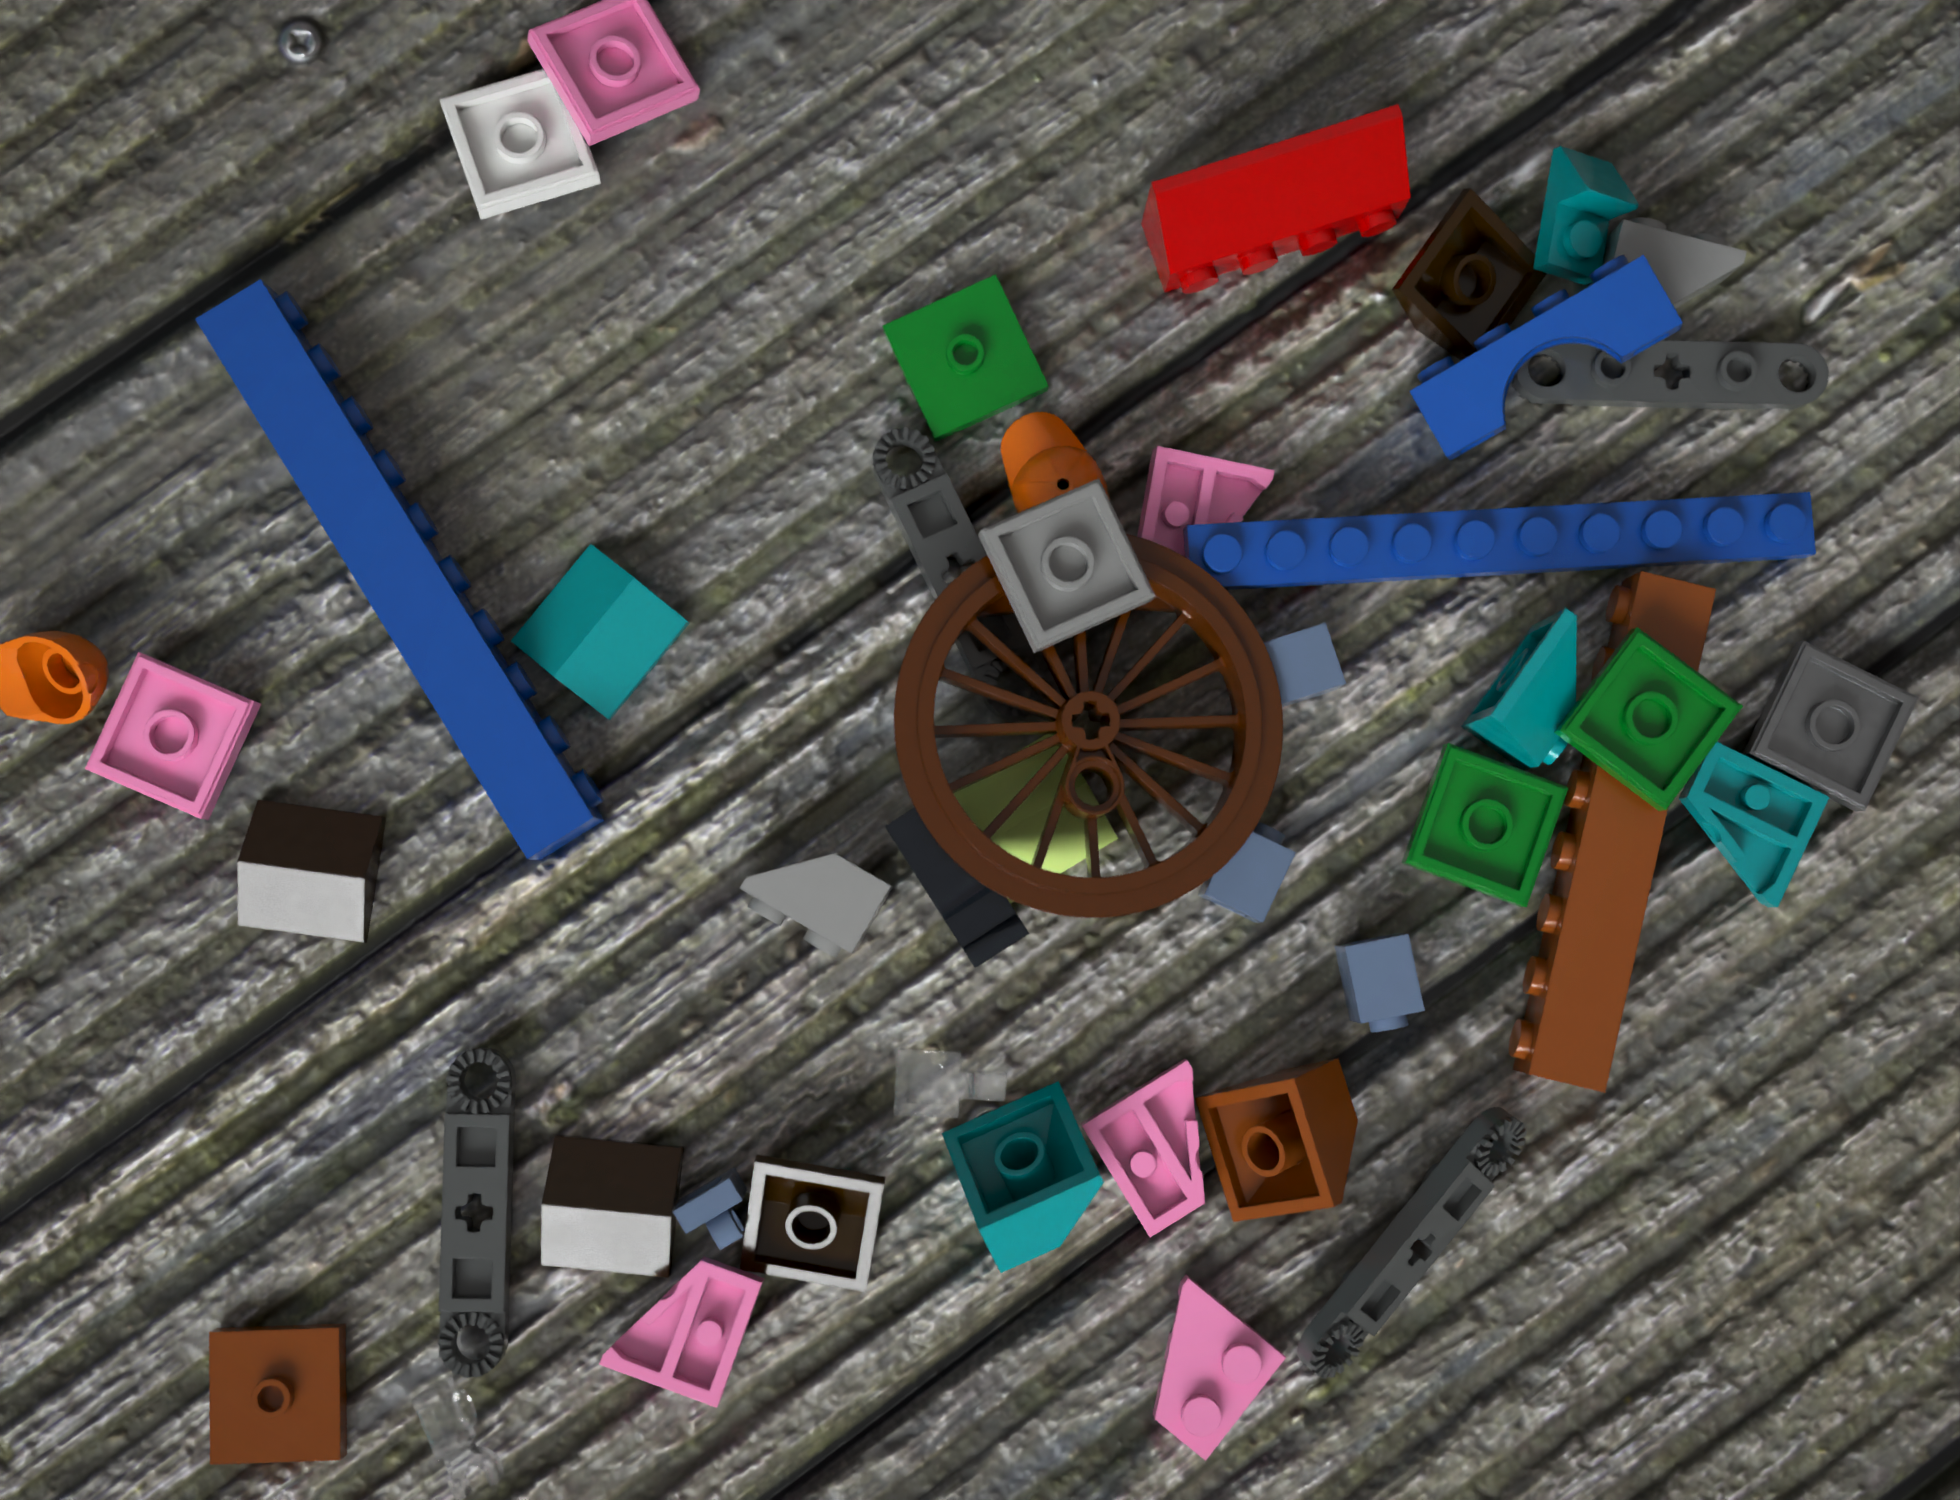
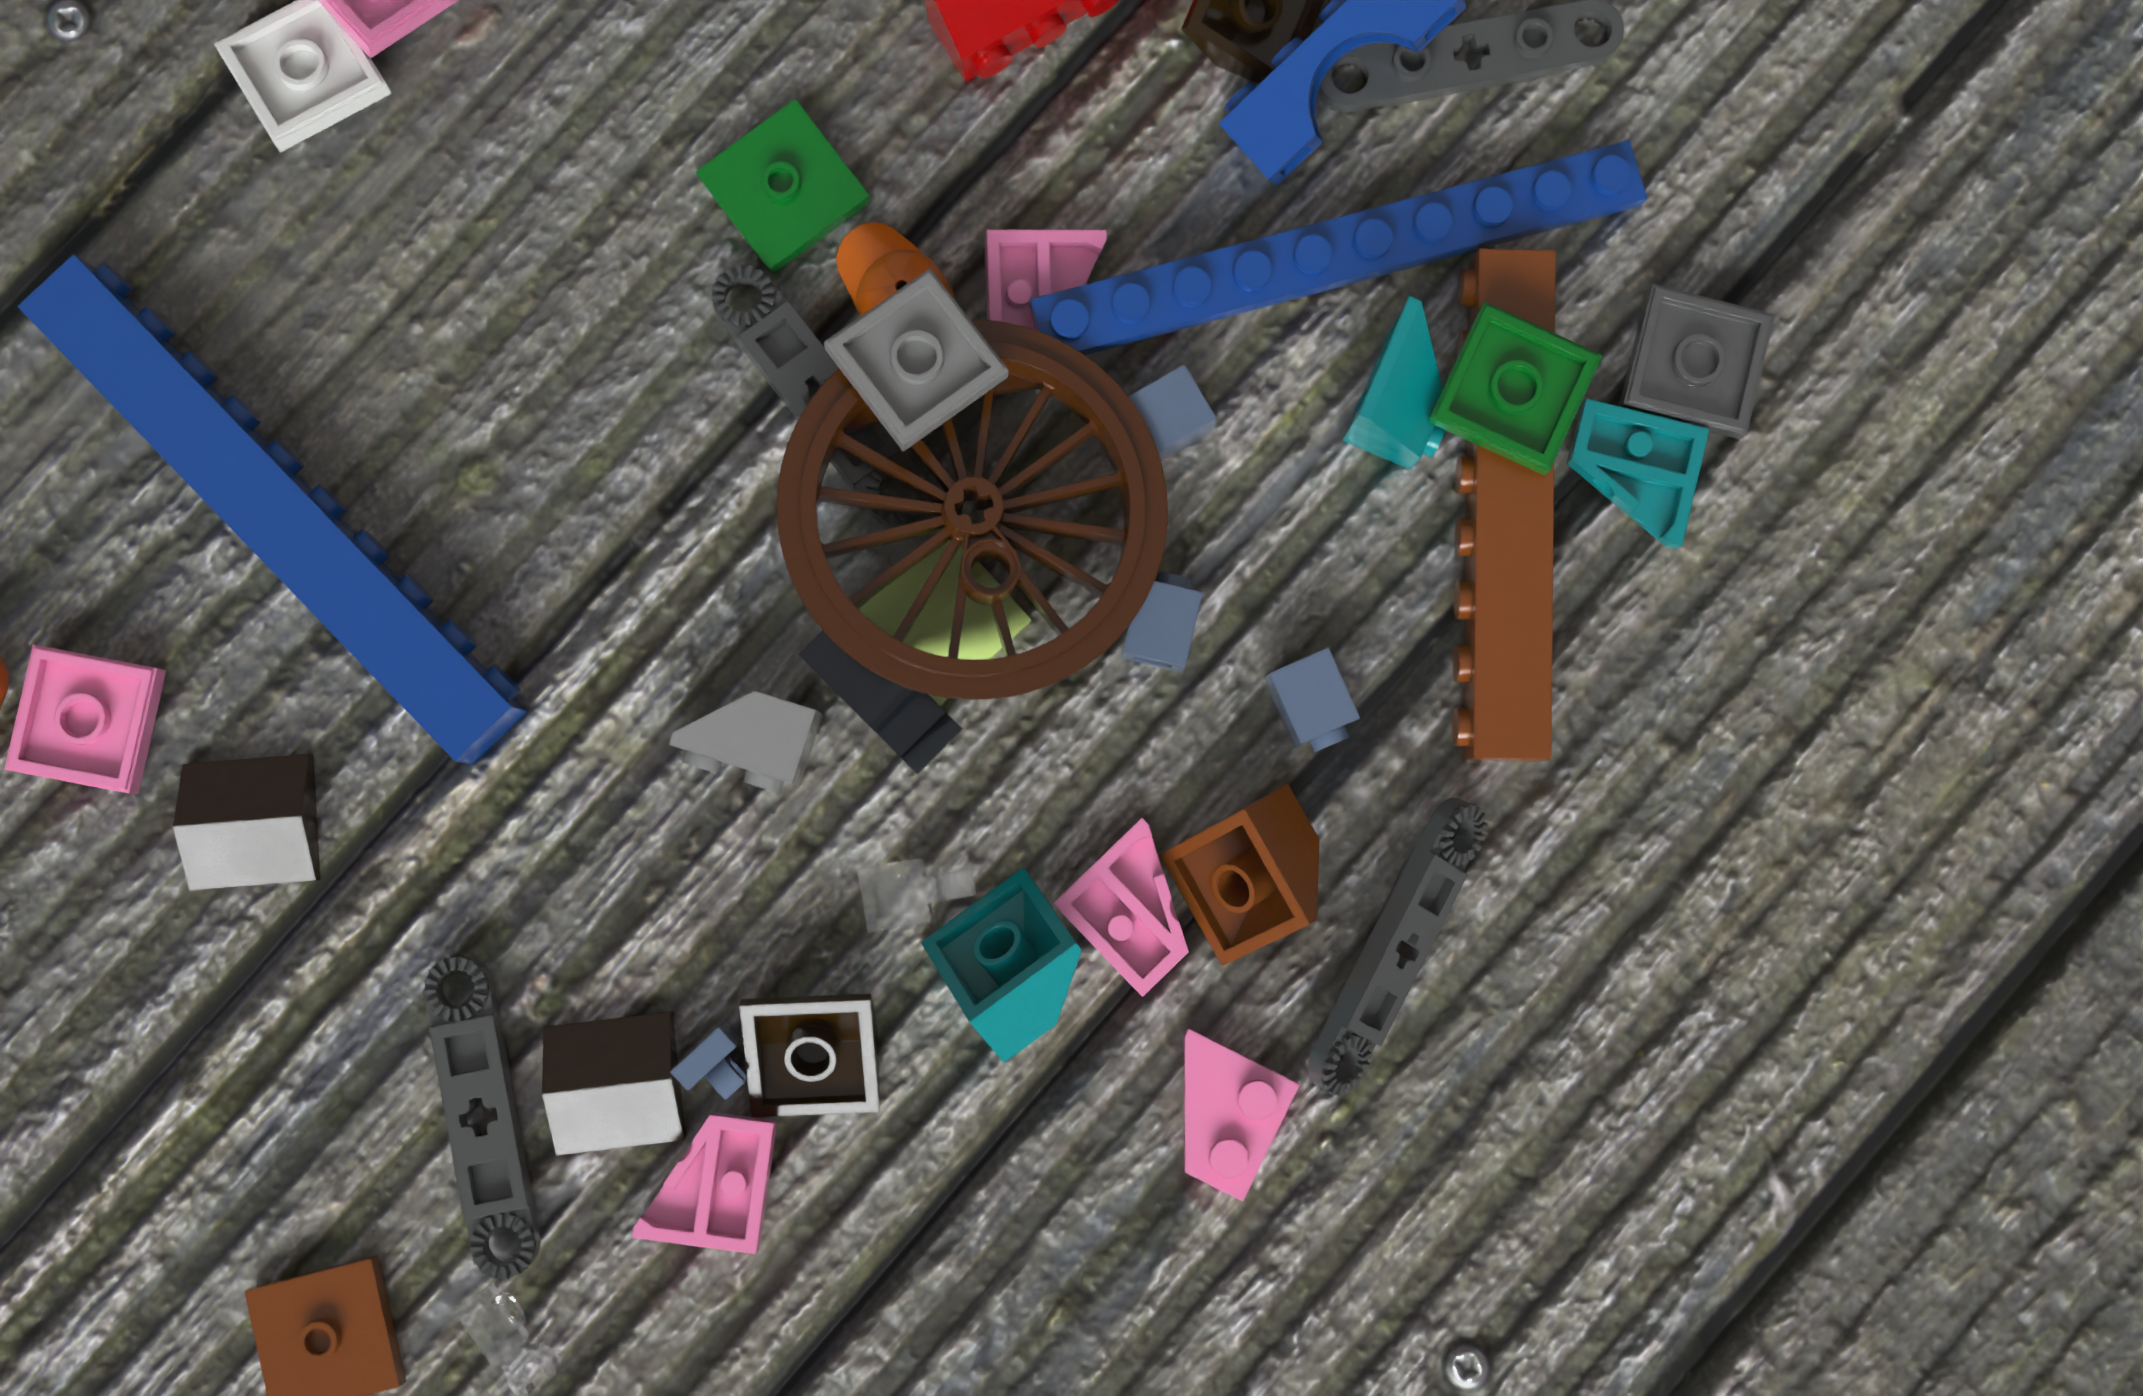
camera: 10 degrees left, 0 degrees up
teal slope [511,544,689,720] -> none
green plate [1402,743,1569,907] -> none

